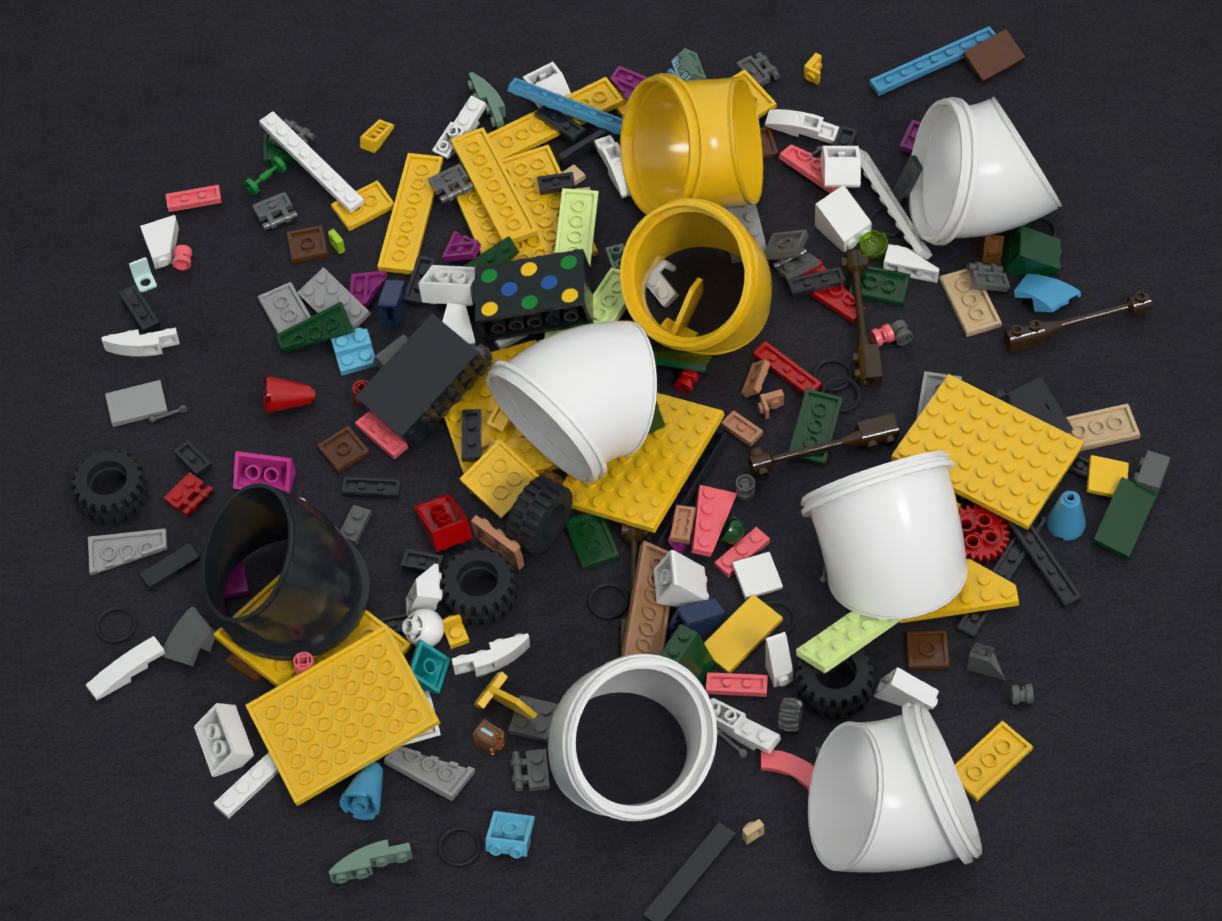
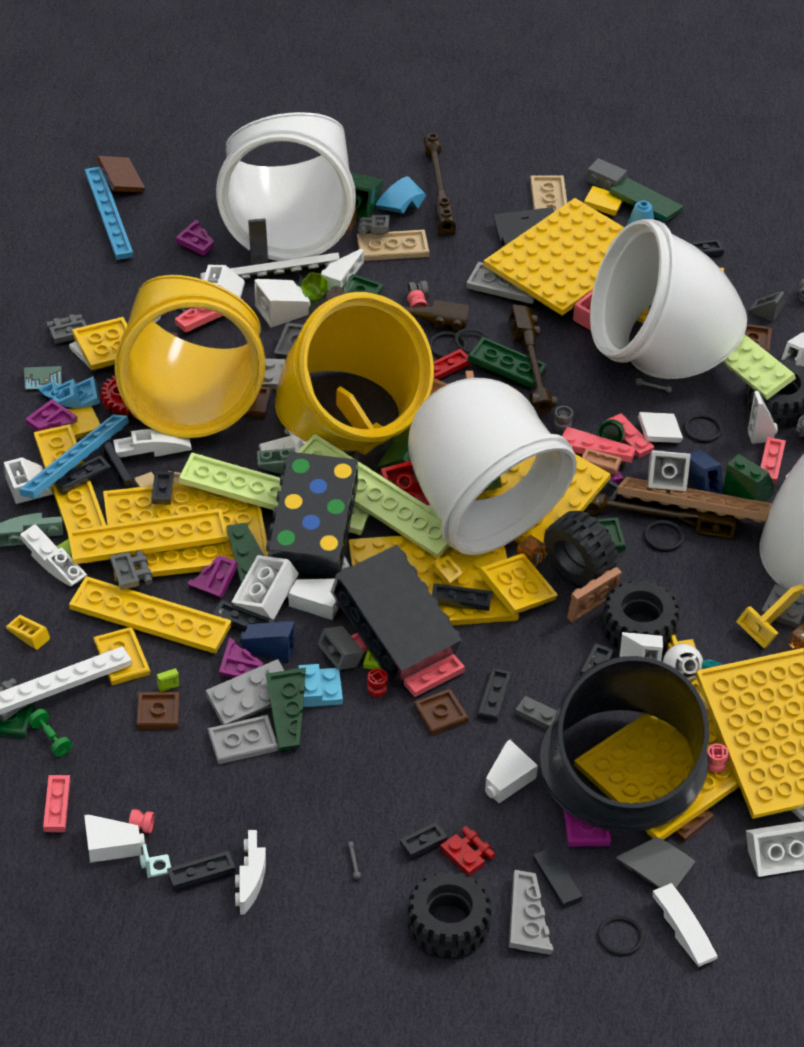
camera: 85 degrees left, 10 degrees down
light grey tile [105,380,168,427] -> none
dark pink slope [233,451,296,493] -> none
dark grey plate [252,192,298,231] -> none
red cone [264,376,315,413] -> none
red slope [414,494,473,552] -> none
white slope [452,633,530,677] -> none
yellow tile [704,594,783,673] -> none
yellow bracket [803,53,822,85] -> none

